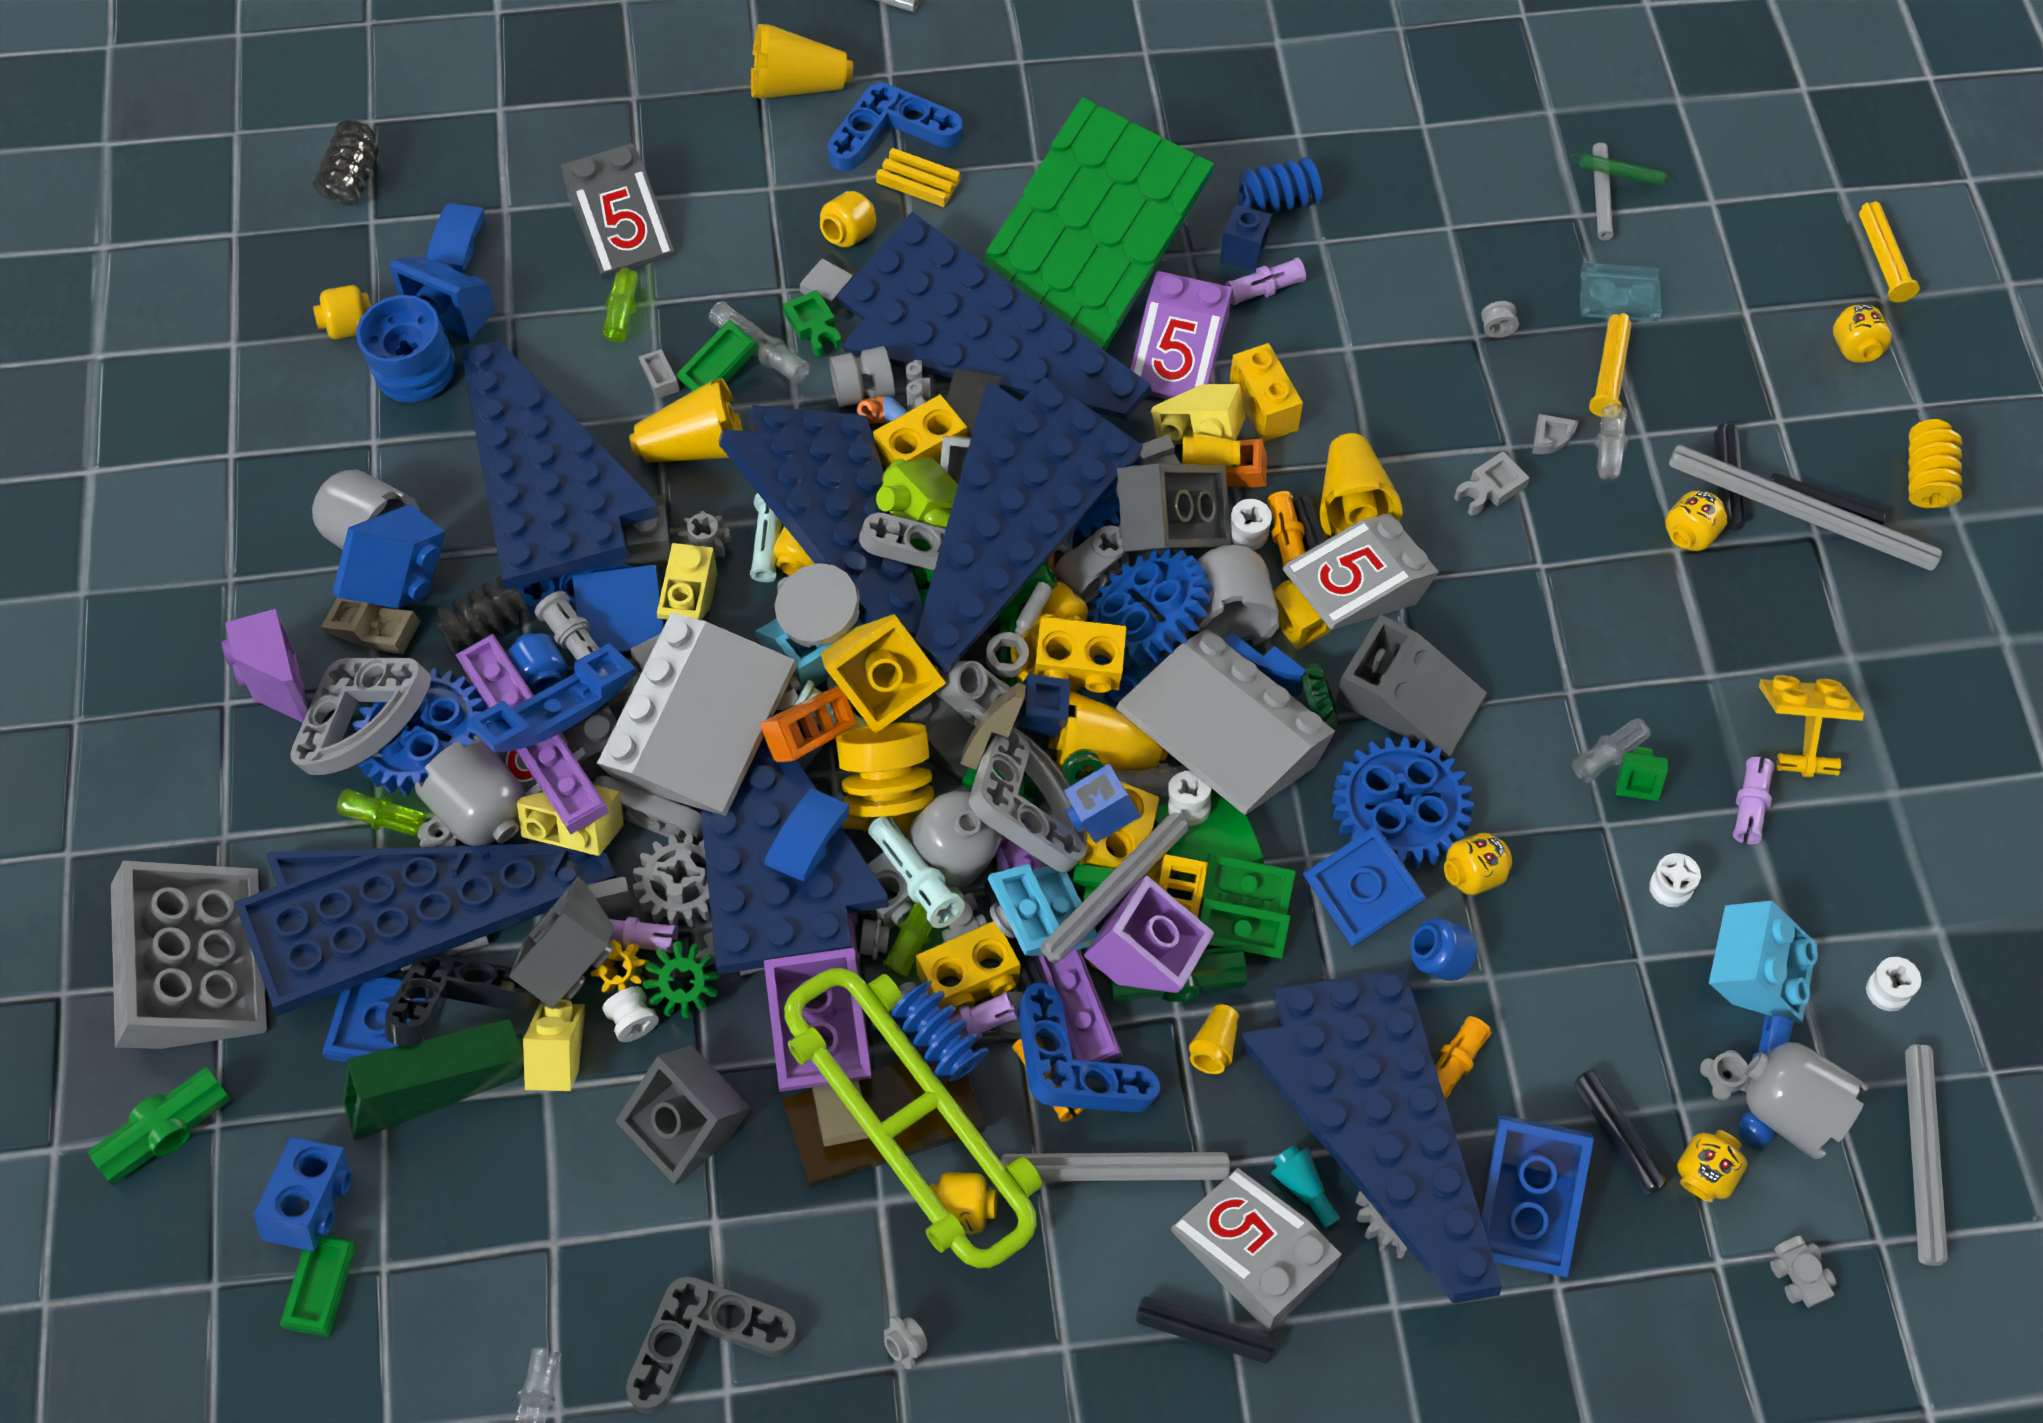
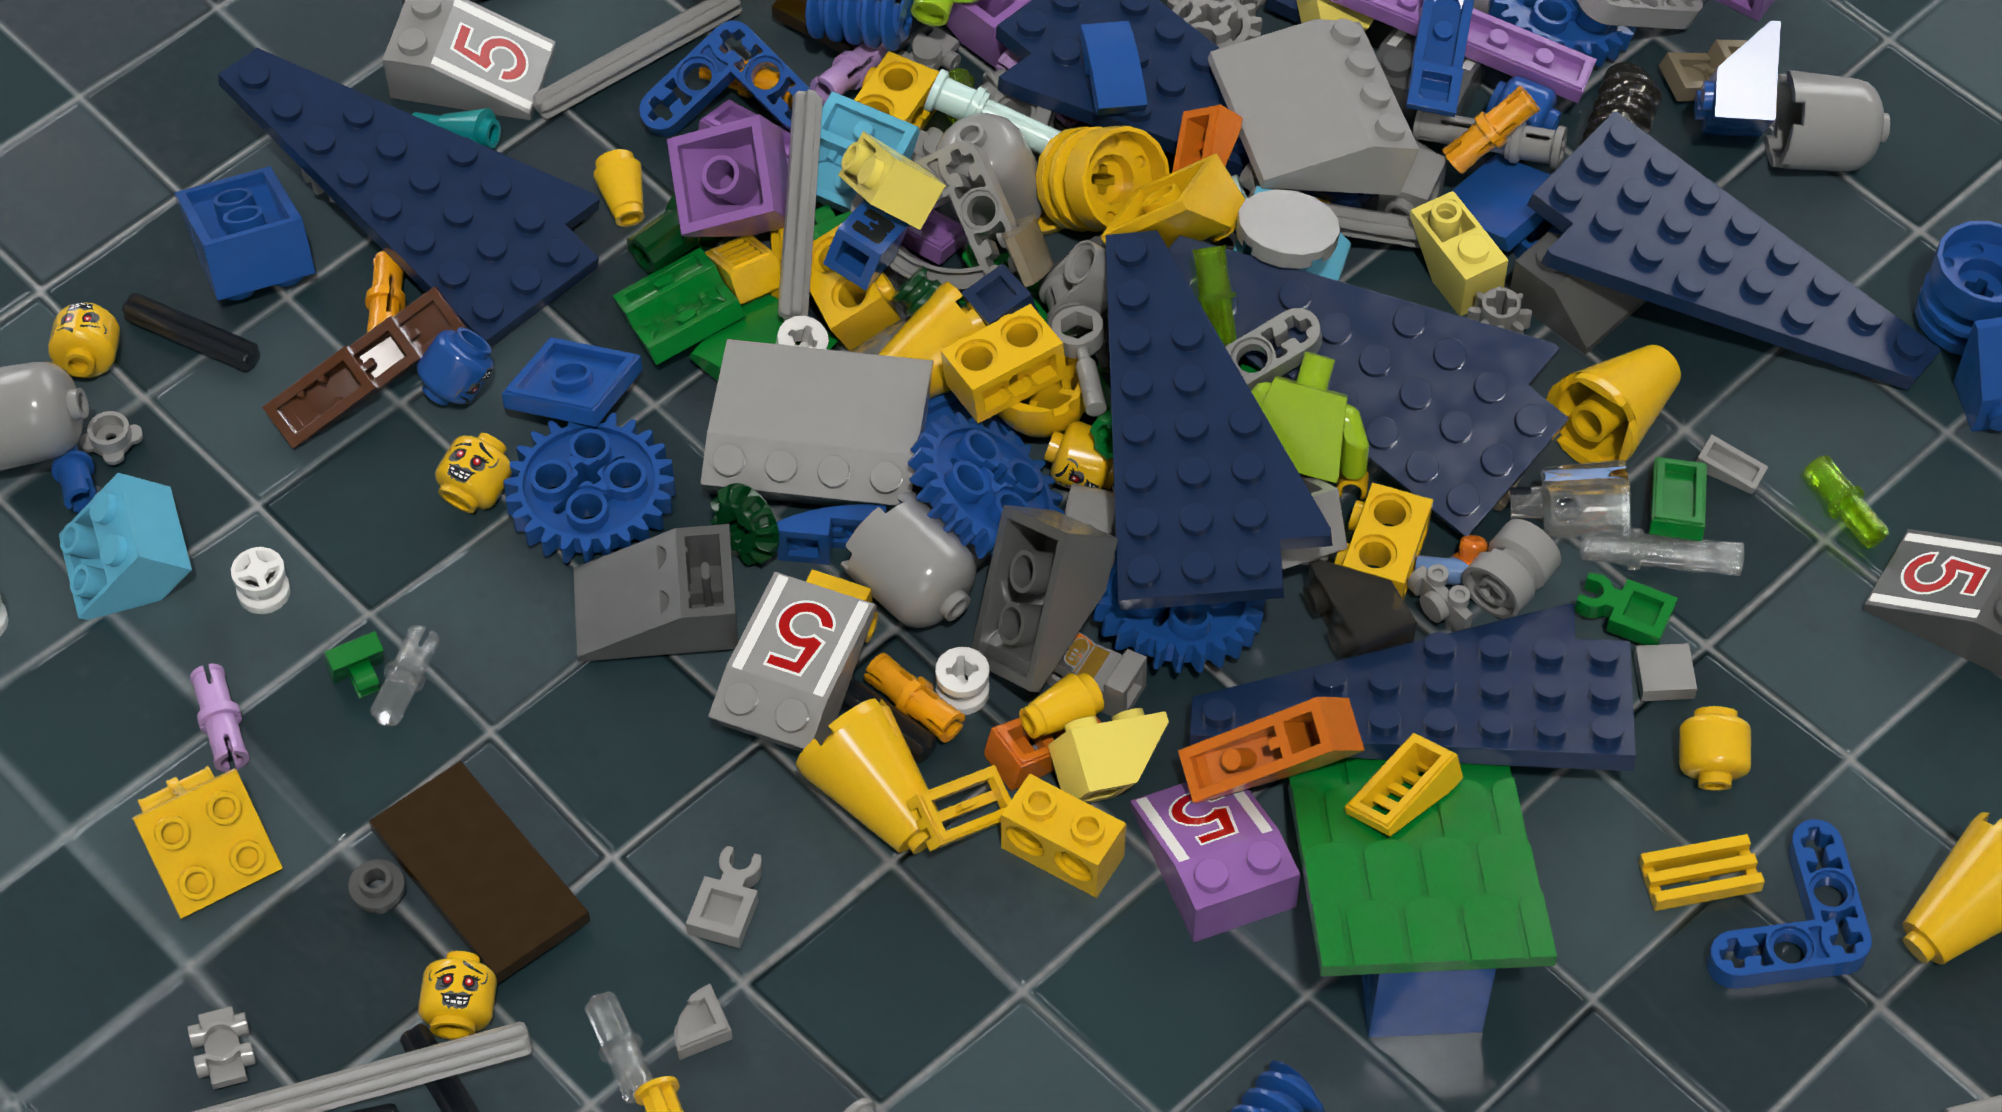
camera: 145 degrees right, 5 degrees down
dark blue brick [1220,204,1272,272] -> none
lavender pin [1225,258,1306,305] -> none
none -> light grey piece [188,1006,256,1089]
none -> reddish brown slope [262,286,468,449]
none -> dark grey plate [348,859,405,914]
none -> dark brown tile [369,761,590,984]
none -> light yellow slope [838,131,946,230]
none -> yellow tile [906,765,1011,852]
none -> orange slope [1178,697,1365,803]
none -> clear neon green axle [1192,245,1237,347]
none -> yellow slope [1345,733,1463,836]
none -> light orange pin [1442,85,1540,174]
none -> clear torso [1510,460,1631,537]

